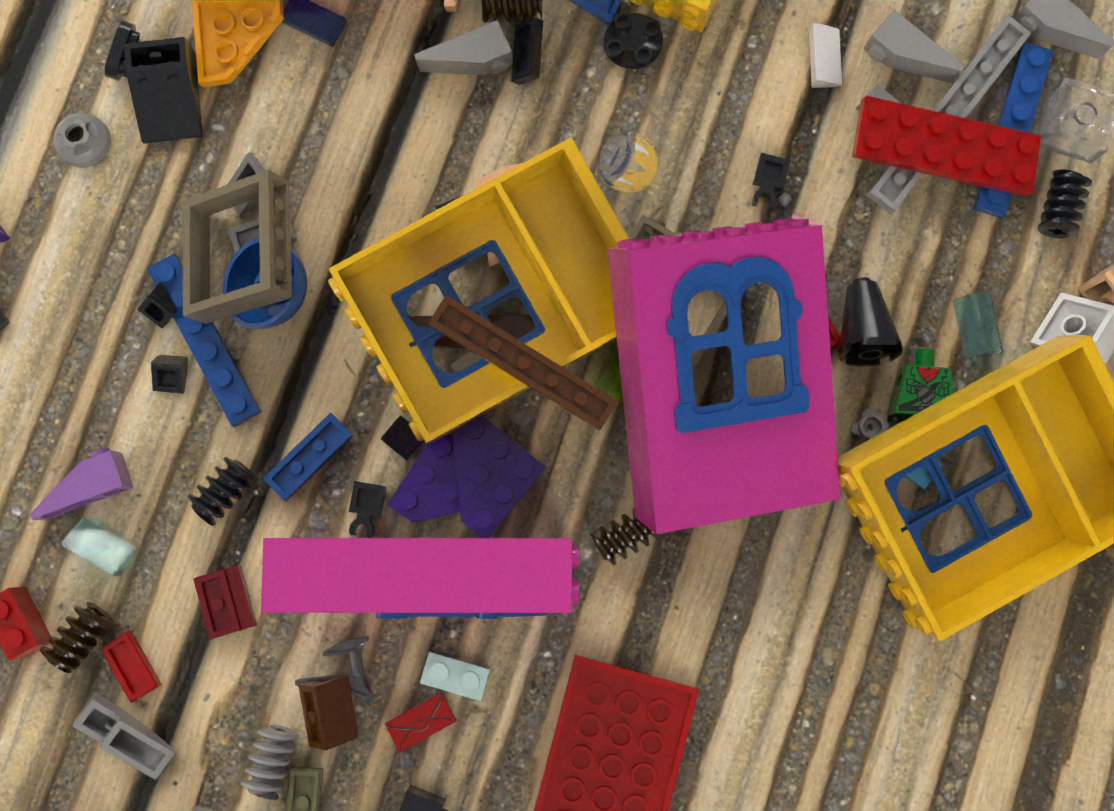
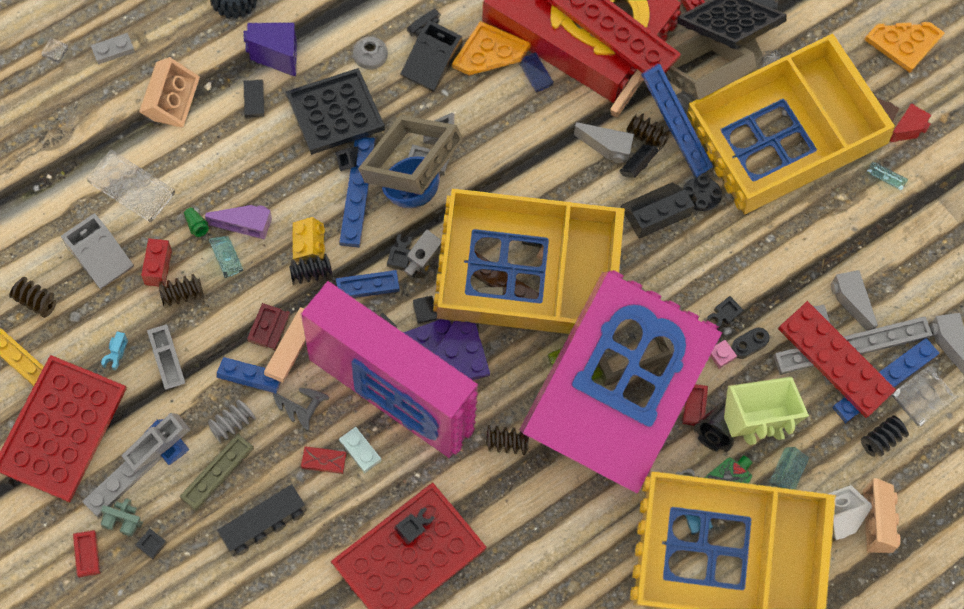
camera: 30 degrees right, 15 degrees down
red tile [100,631,162,703] -> none
black slope [151,355,188,394] -> none
reddish brown panel [298,676,358,751] -> none
reddish brown plate [428,295,618,431] -> none
clear tile [599,132,659,193] -> none
white slope [809,23,842,88] -> none
none -> medium azure plate [101,331,128,371]
none -> green cone [184,208,209,237]
none -> blue plate [216,357,281,393]
none -> light nougat tile [264,307,306,382]
none -> black plate [285,68,385,155]
none -> yellow bracket [293,217,325,262]
none -> black plate [387,234,412,271]
none -> black plate [394,507,434,545]
none -> light grey torso [404,230,444,278]
none -> black slope [620,182,695,239]
none -> yellowish green piece [724,377,809,445]
none -> black plate [731,327,770,359]

